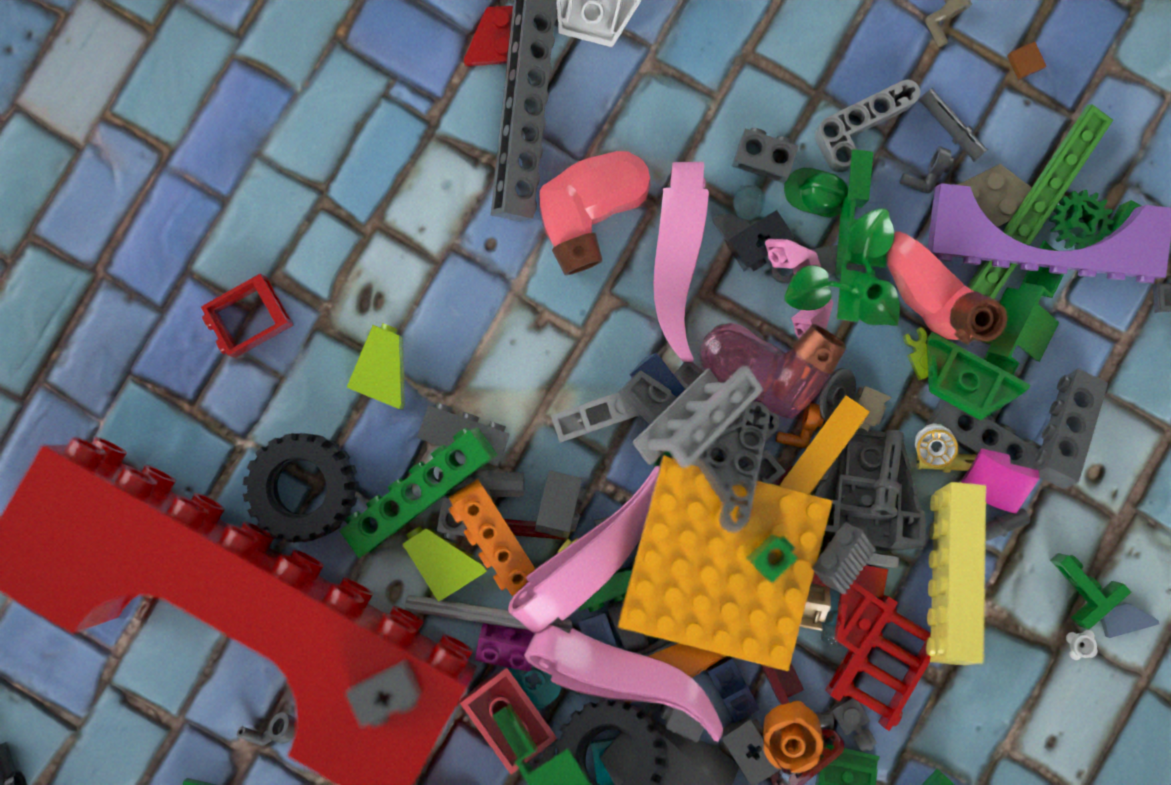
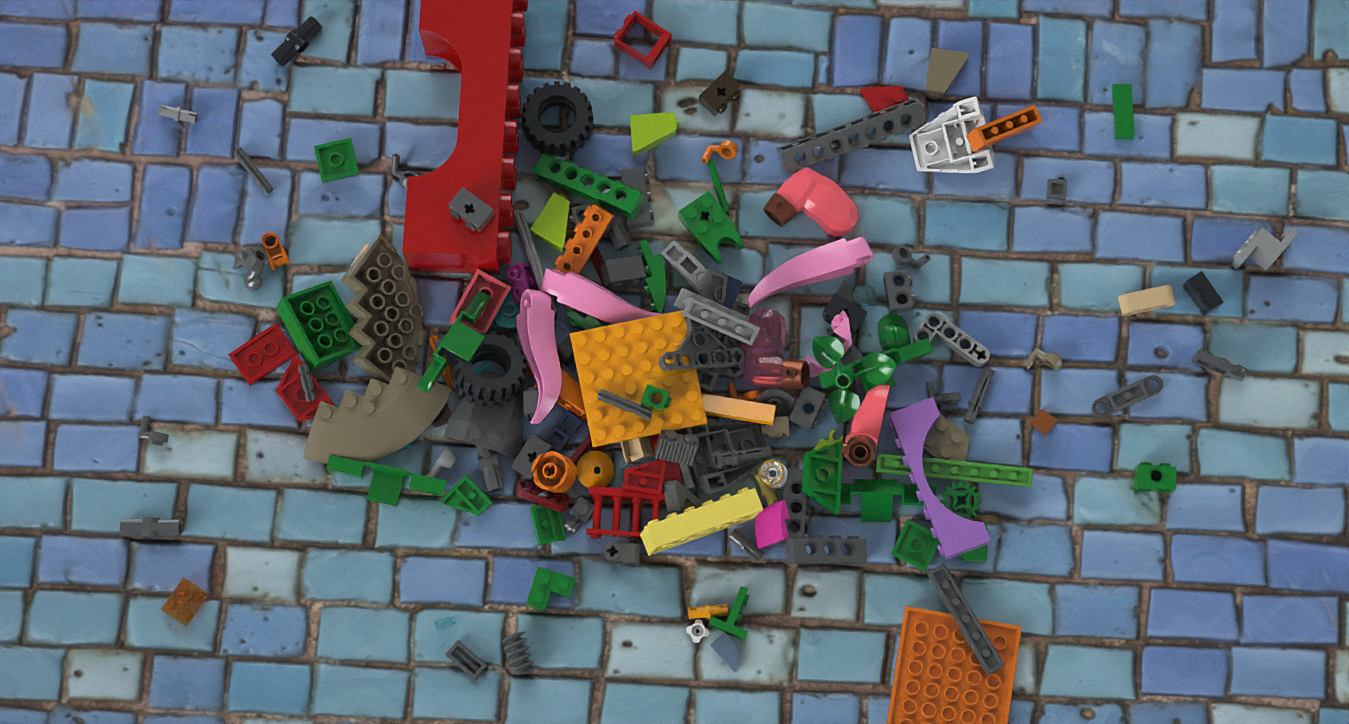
camera: 65 degrees right, 10 degrees down
none -> light orange dish [576,451,614,488]
none -> dark grey axle [597,389,653,420]
none -> dark grey piece [603,543,641,566]
none -> green slope [637,239,666,314]
none -> dark grey slope [662,480,702,512]
none -> green brick [678,191,744,264]
none -> light orange pin [688,604,728,619]
none -> dark brown brick [699,70,741,117]
none -> orange plate [701,140,738,164]
none -> green bar [707,159,730,213]
none -> dark grey brick [789,387,827,432]
none -> green plate [890,519,939,572]
none -> dark grey plate [892,245,930,269]

